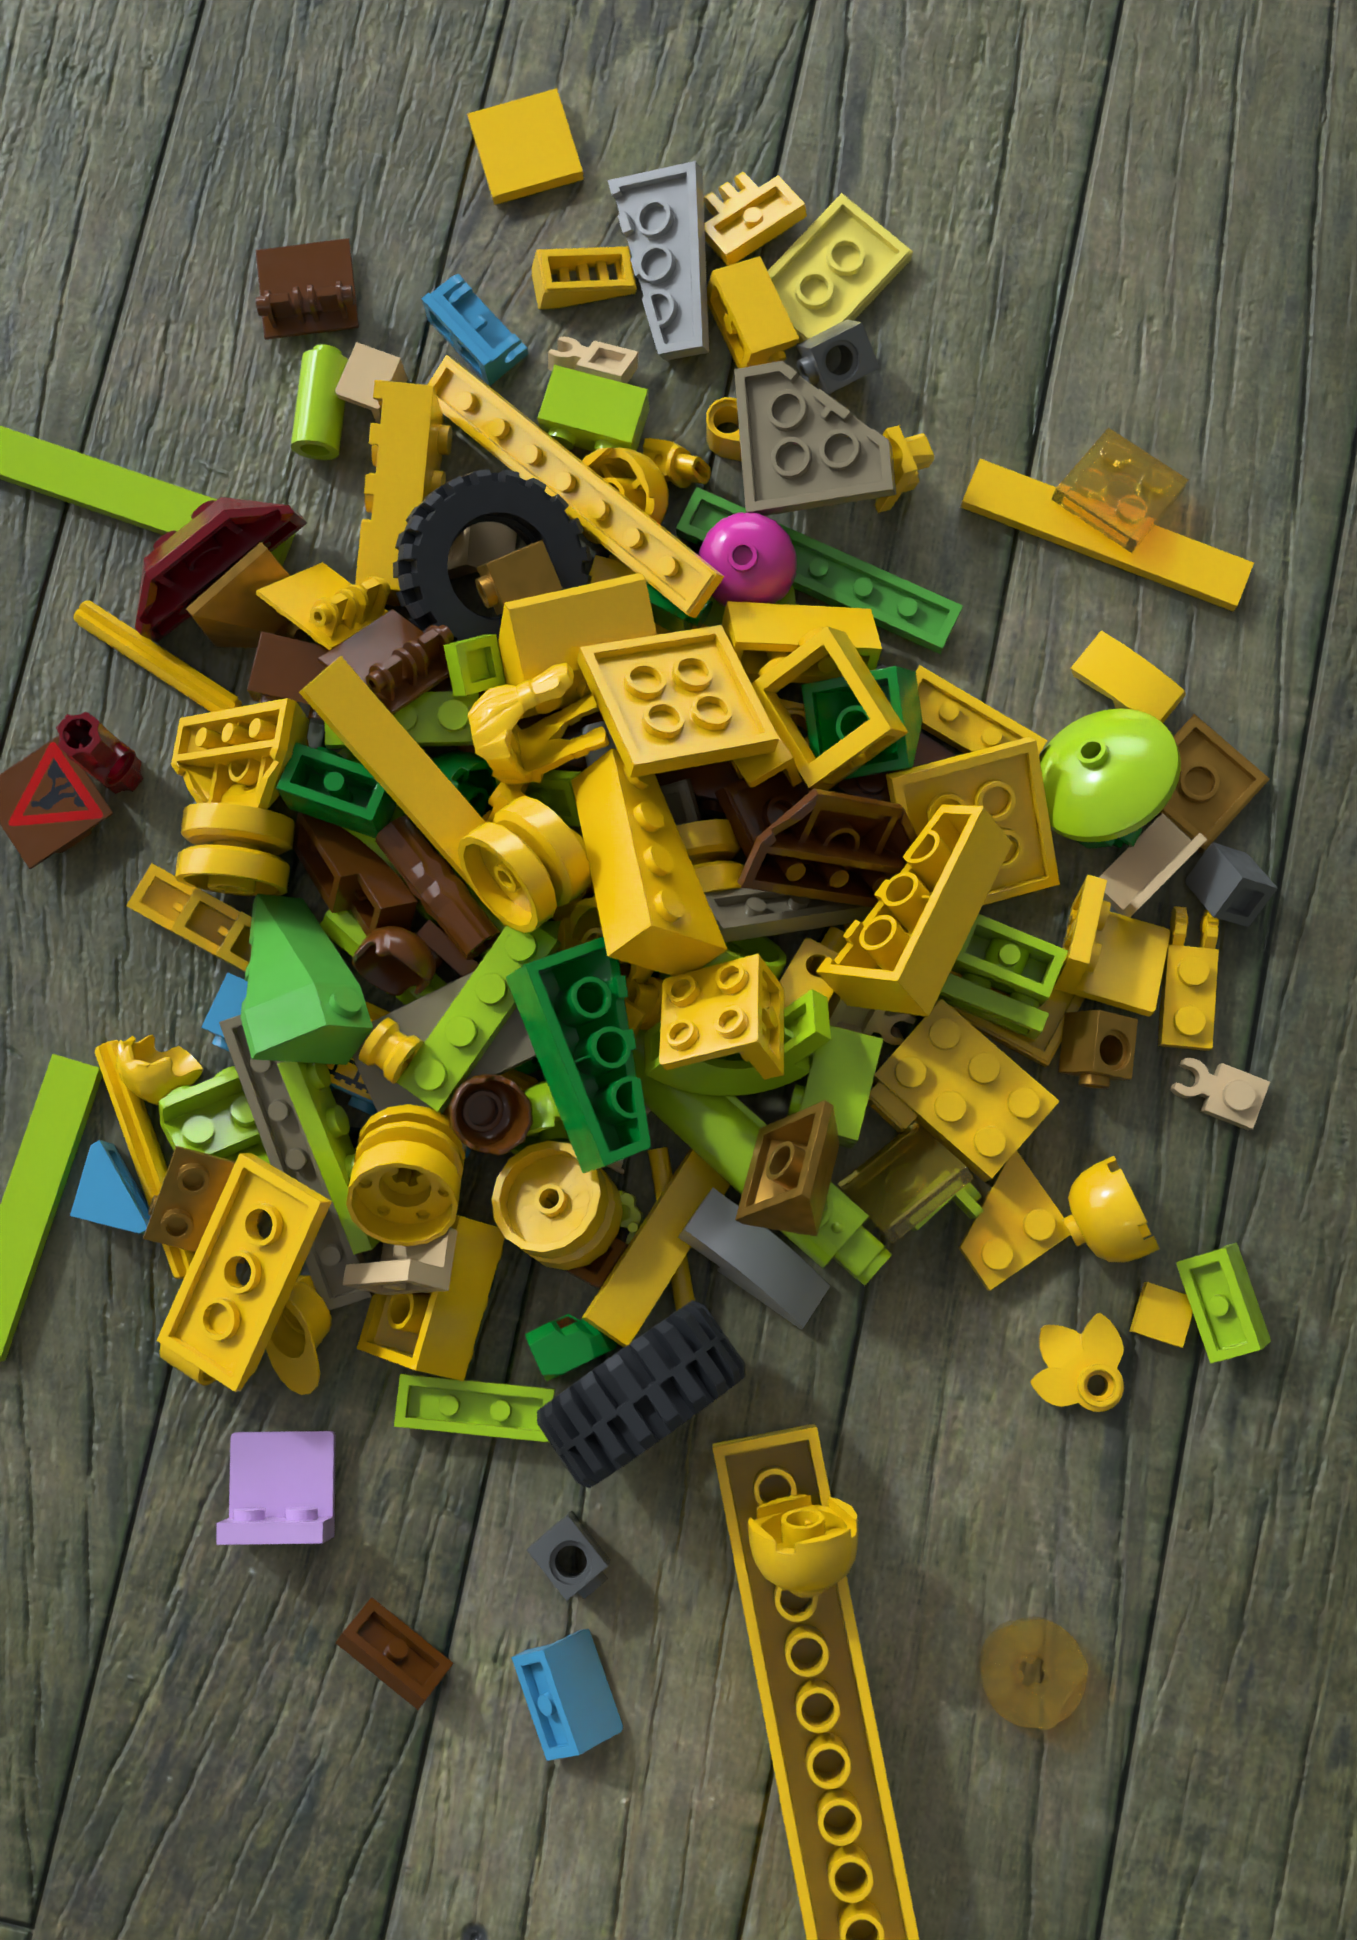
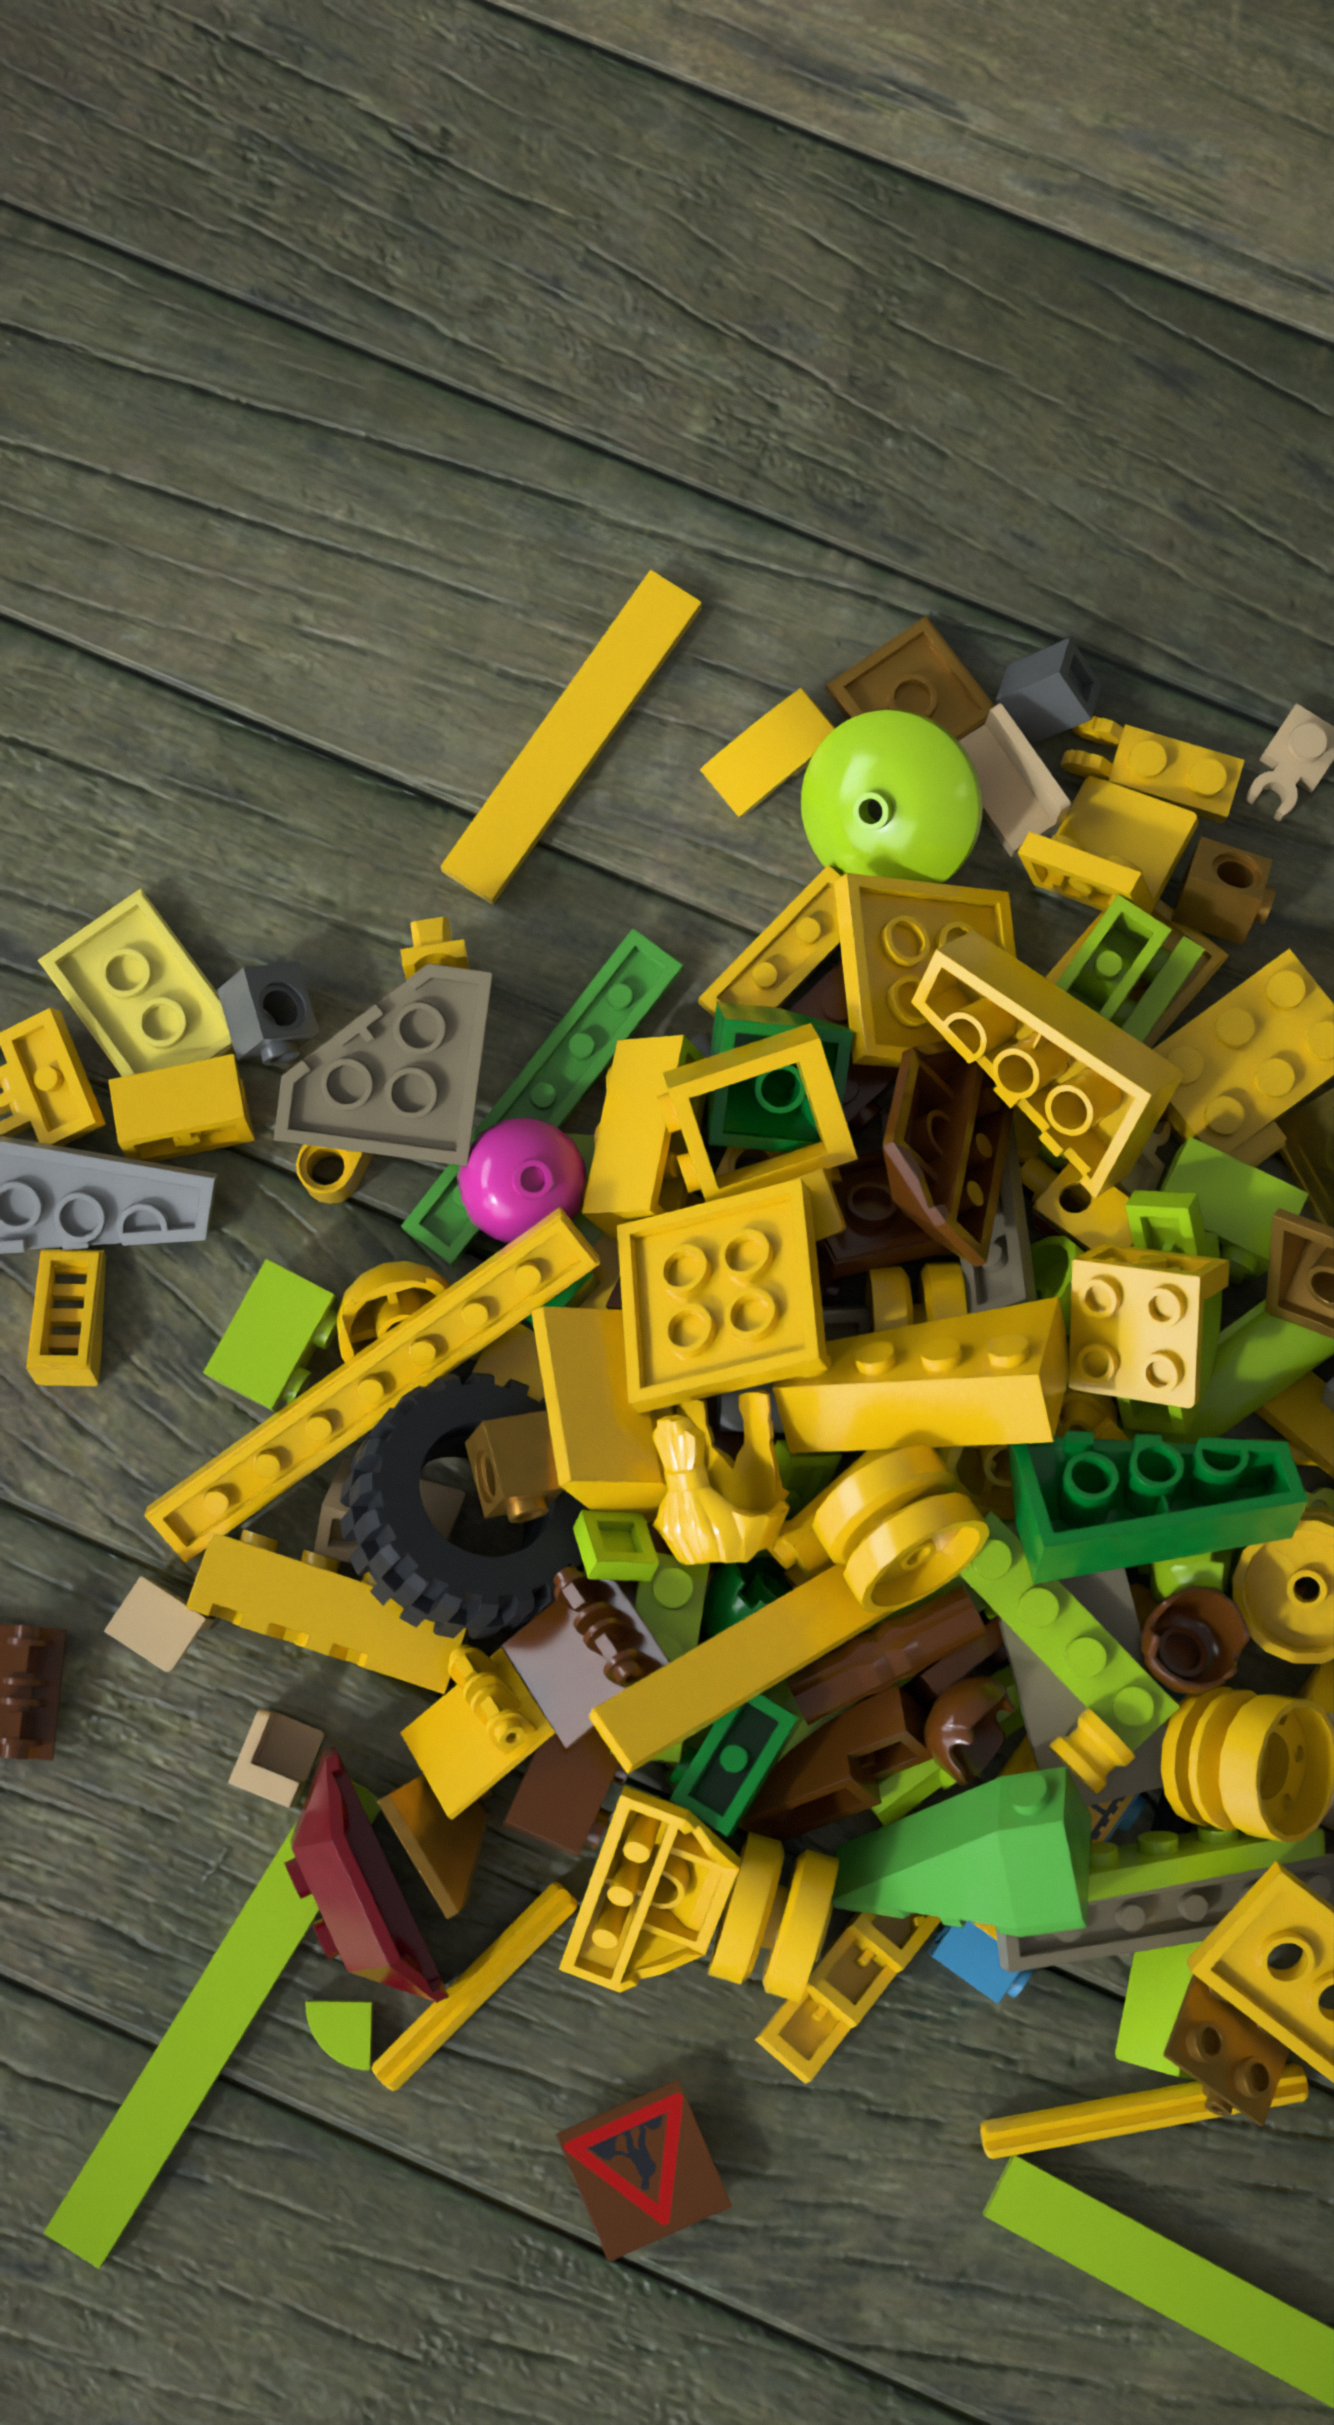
camera: 85 degrees left, 0 degrees up
dark red piece [56,711,144,794] -> none
dark azure slope [70,1140,151,1234] -> none
yellow hair [116,1035,203,1105] -> none
lime bracket [159,1066,262,1158] -> none
lime brick [291,345,348,460] -> none
dark azure hinge [421,274,529,386] -> none
tan plate [548,337,638,384] -> none
yellow piece [643,438,711,488] -> none
clear yellow plate [1051,427,1189,553] -> none
none -> tan panel [228,1708,325,1808]
none -> lime tile [305,1999,374,2071]

